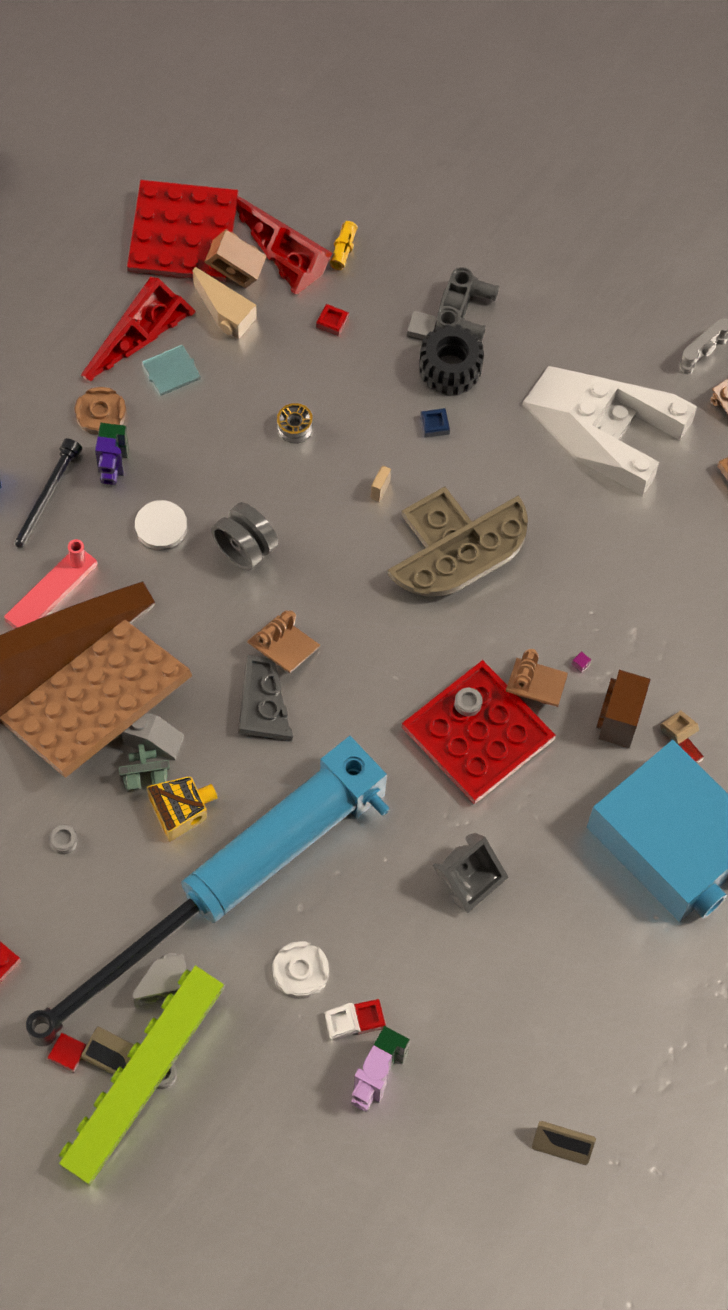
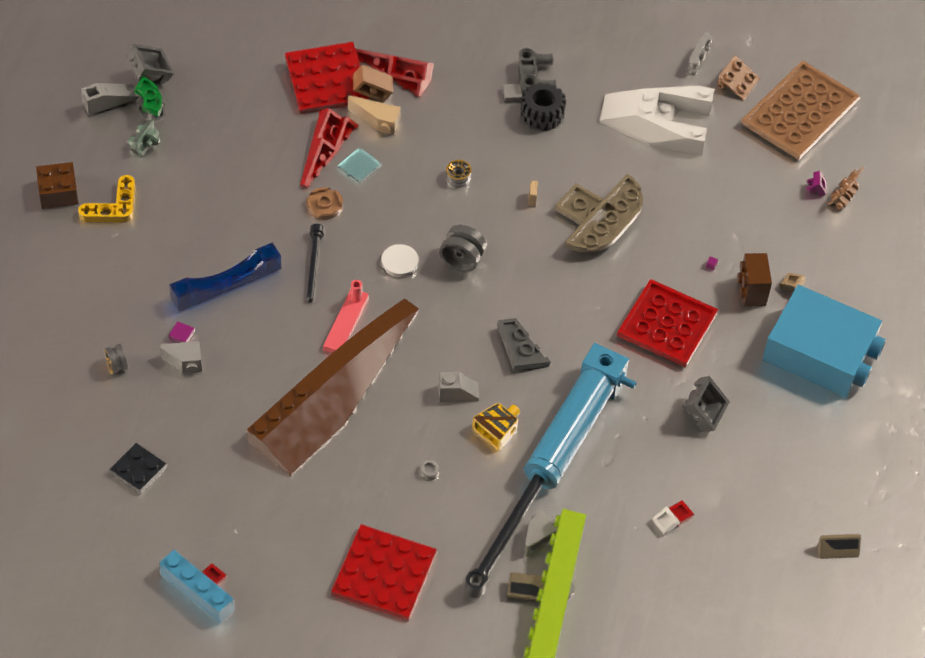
camera: 20 degrees left, 10 degrees down
medium nougat plate [0,620,192,778] -> none
red tile [48,1032,87,1073] -> none
dark purple hips [95,422,129,486] -> none
sand green hips [119,743,170,790] -> none
medium nougat hinge [247,610,321,673] -> none
white tile [272,941,329,999] -> none
red tile [316,304,349,336] -> none
yellow pin [329,221,358,270] -> none
lavender hips [351,1026,410,1112] -> none
dark blue tile [420,408,450,438] -> none
light grey tile [454,688,482,716] -> none
medium nougat hinge [506,649,568,707] -> none

